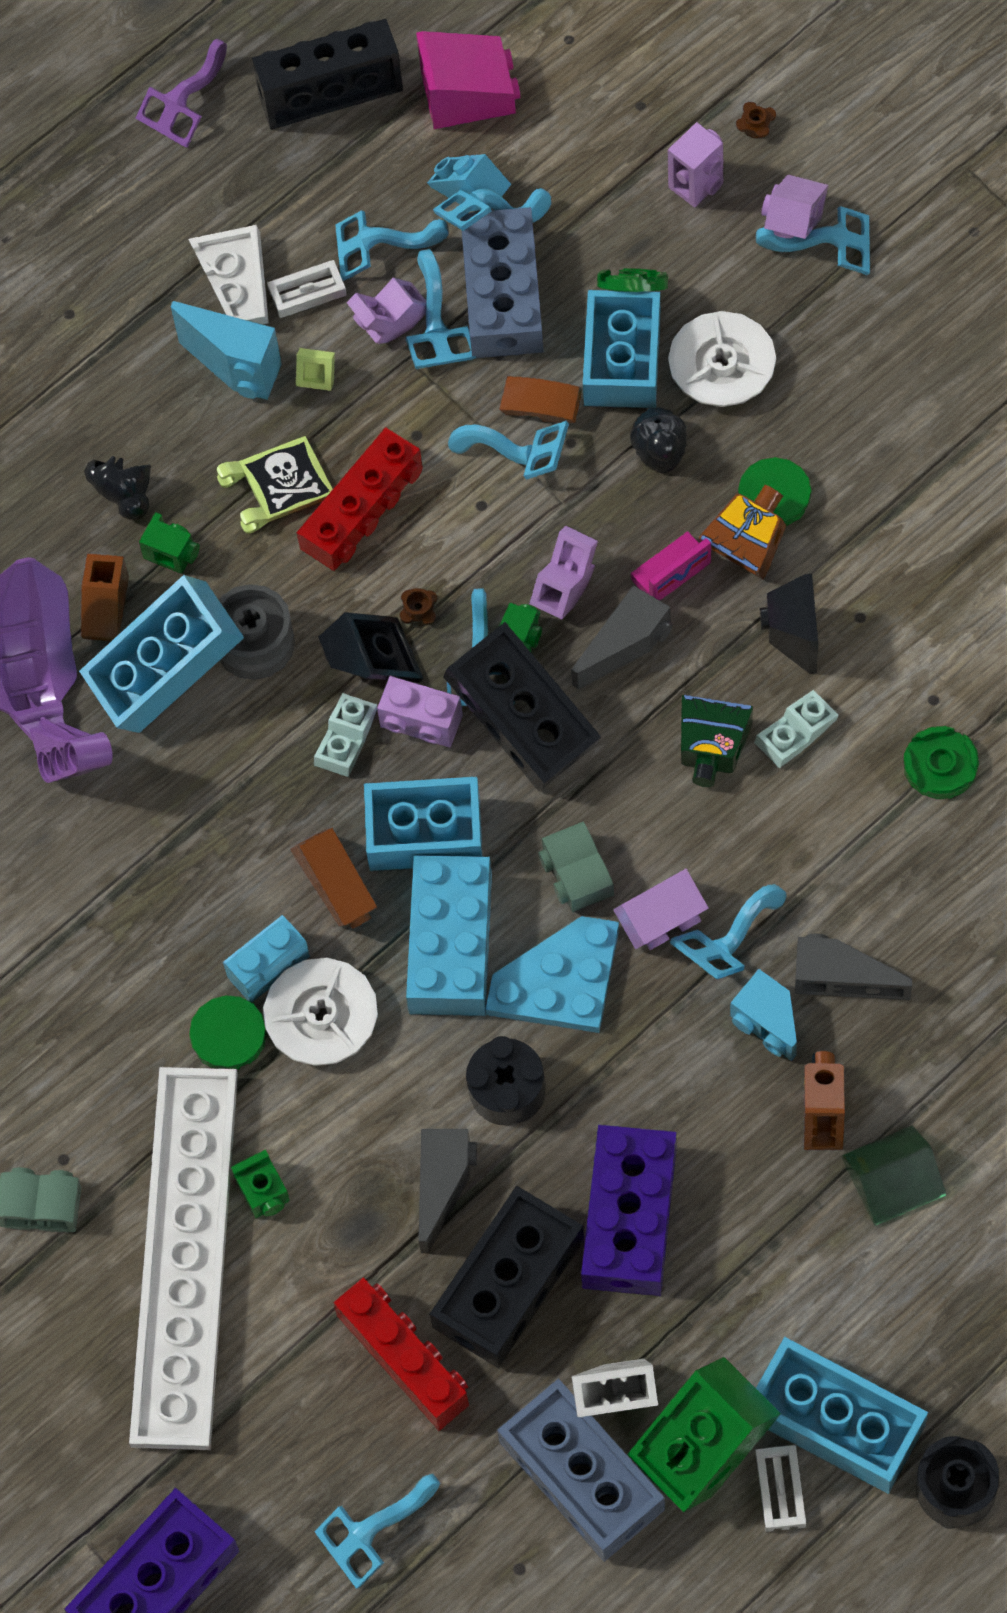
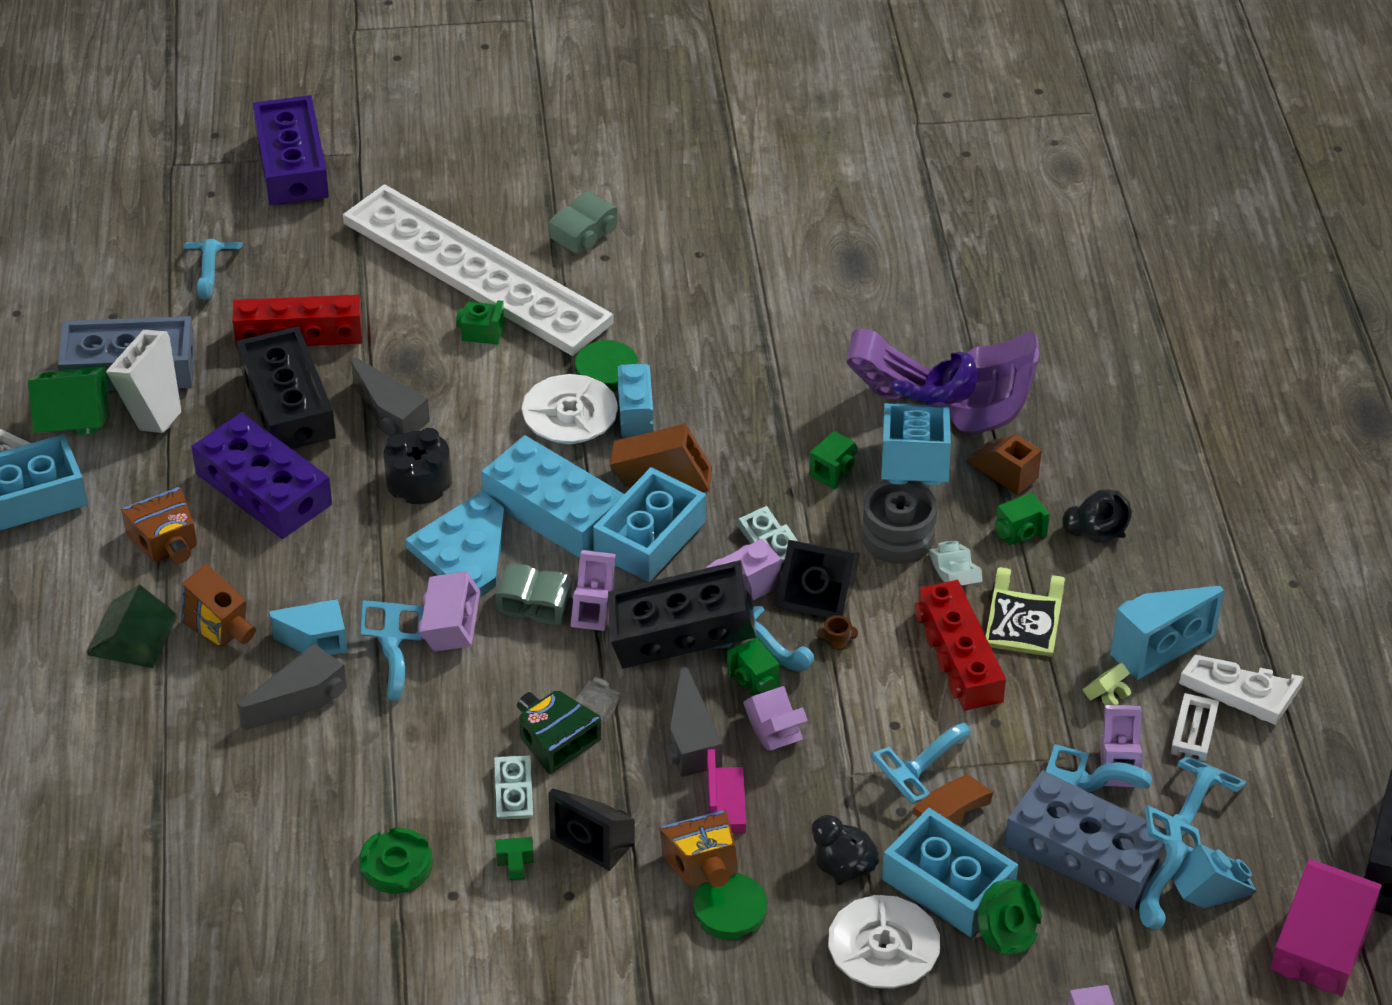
camera: 120 degrees right, 20 degrees down
none -> dark orange torso [121,487,197,564]
none -> green tile [495,837,534,880]
none -> lavender brick [571,550,616,631]
none -> clear tile [575,677,620,725]
none -> green brick [809,431,858,490]
none -> dark purple hair [890,351,978,405]
none -> light aqua slope [929,541,983,585]

